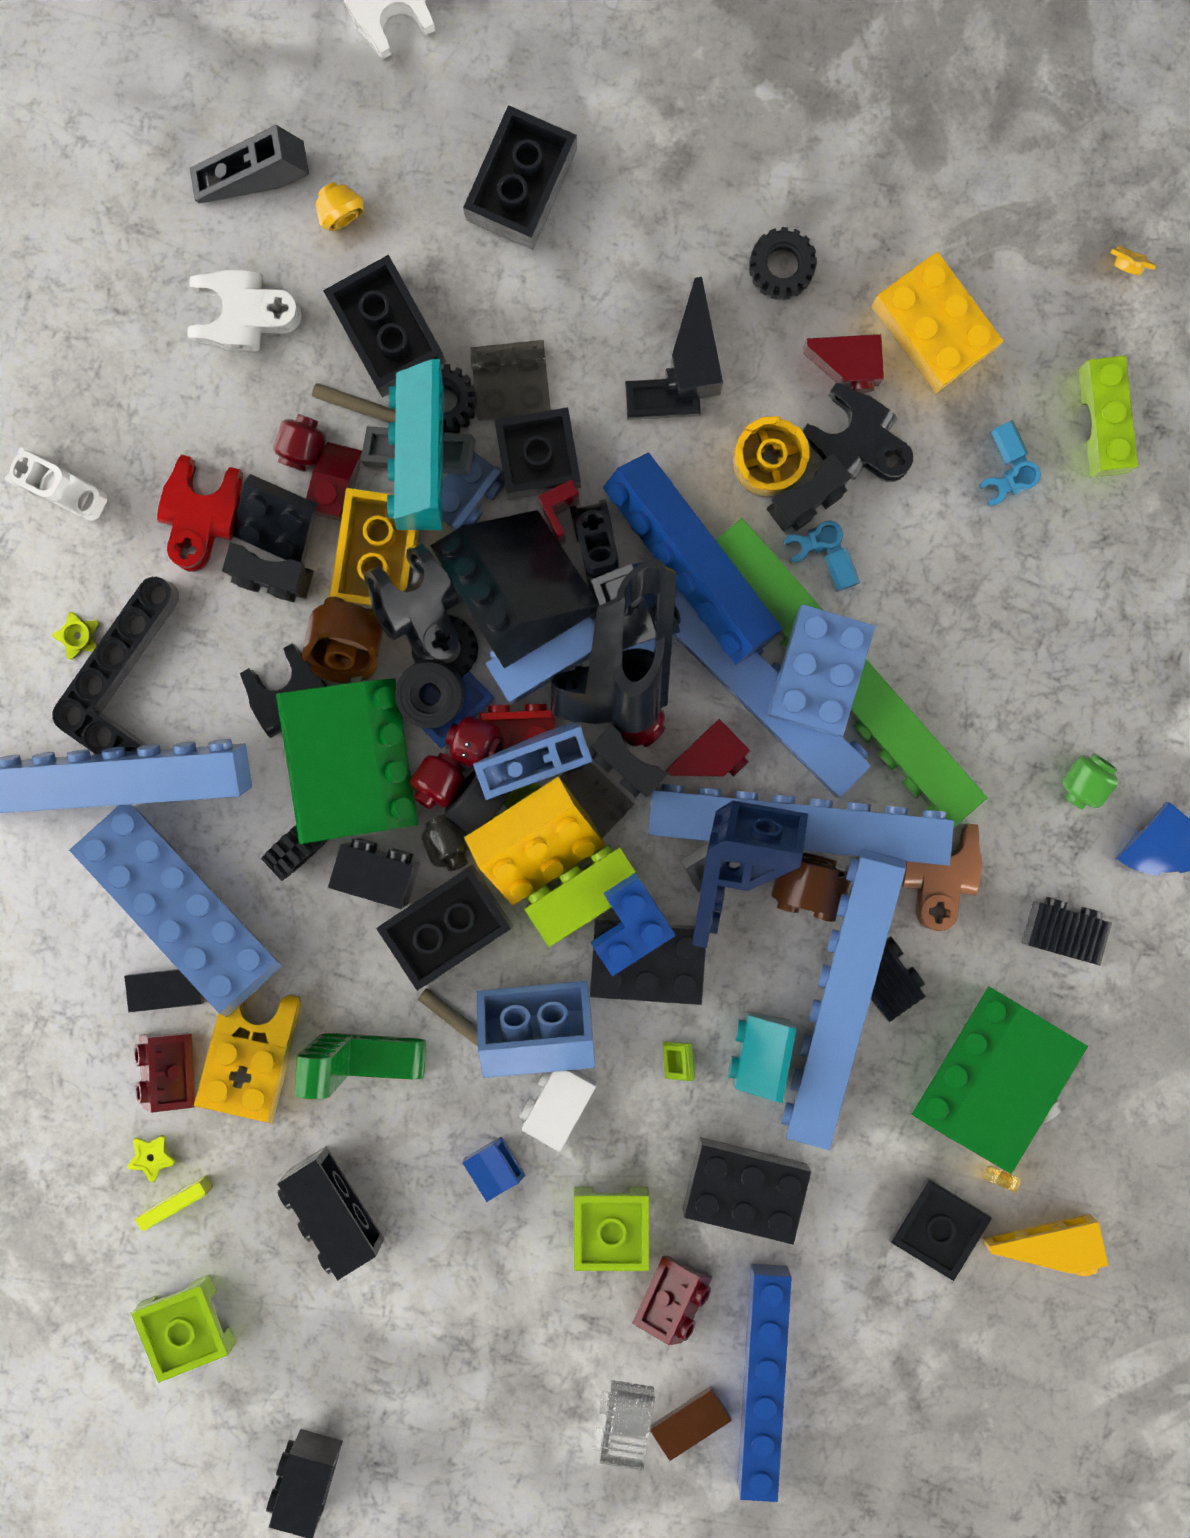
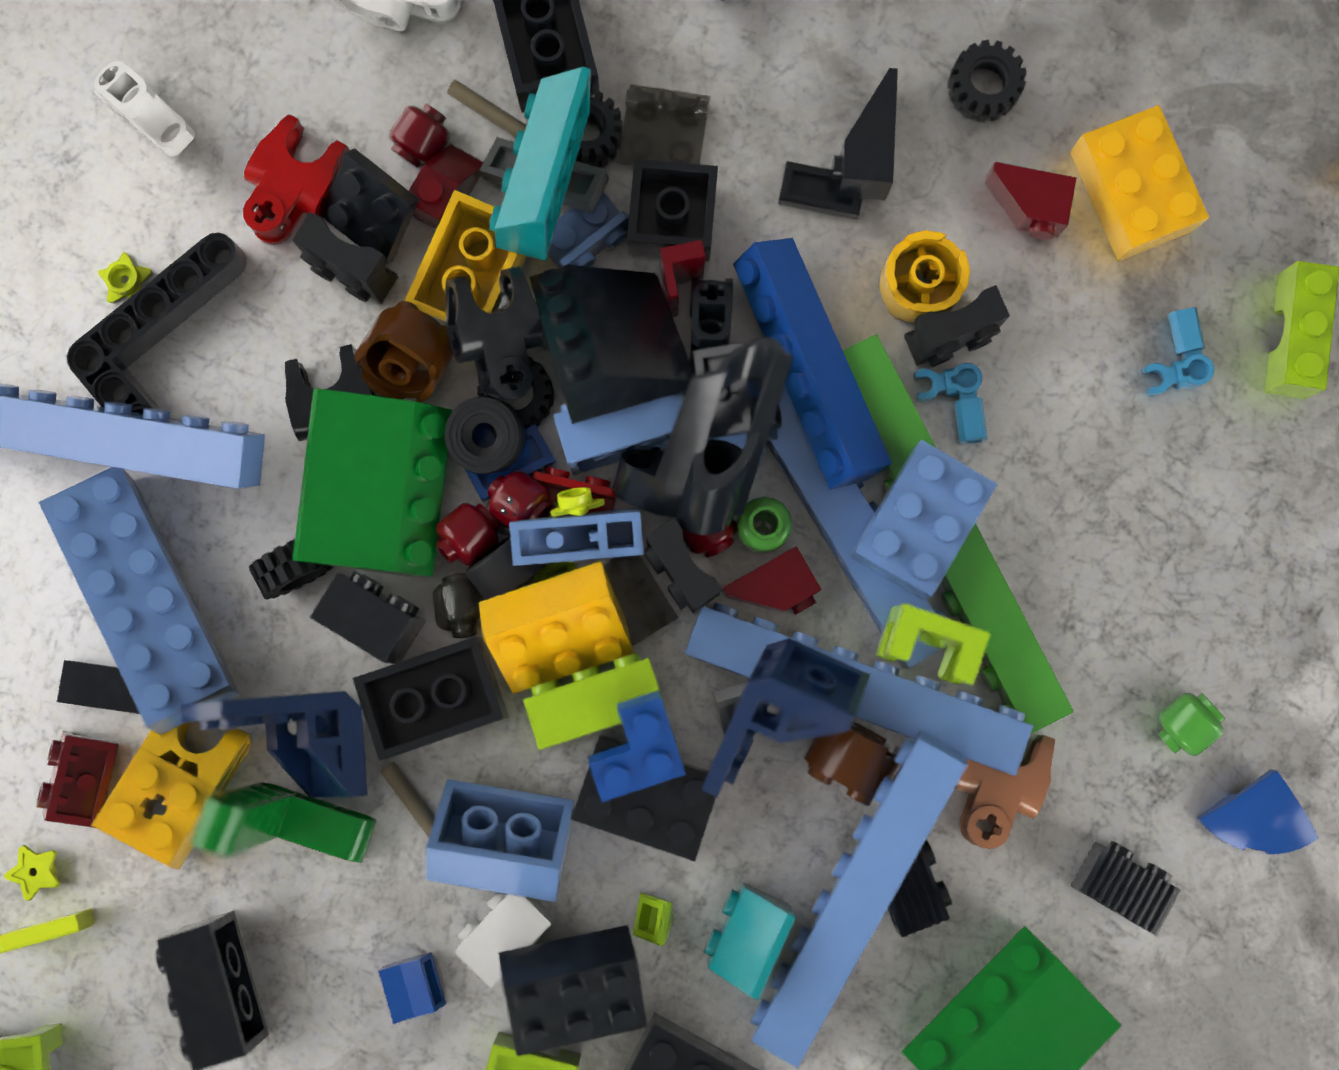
camera: 15 degrees right, 5 degrees down
black piece [803,383,913,482] -> none
none -> dark blue bracket [181,691,367,797]
none -> black brick [499,925,647,1056]
none -> neon yellow plate [550,487,605,517]
none -> bright green head [737,497,792,554]
none -> lime panel [875,603,991,685]

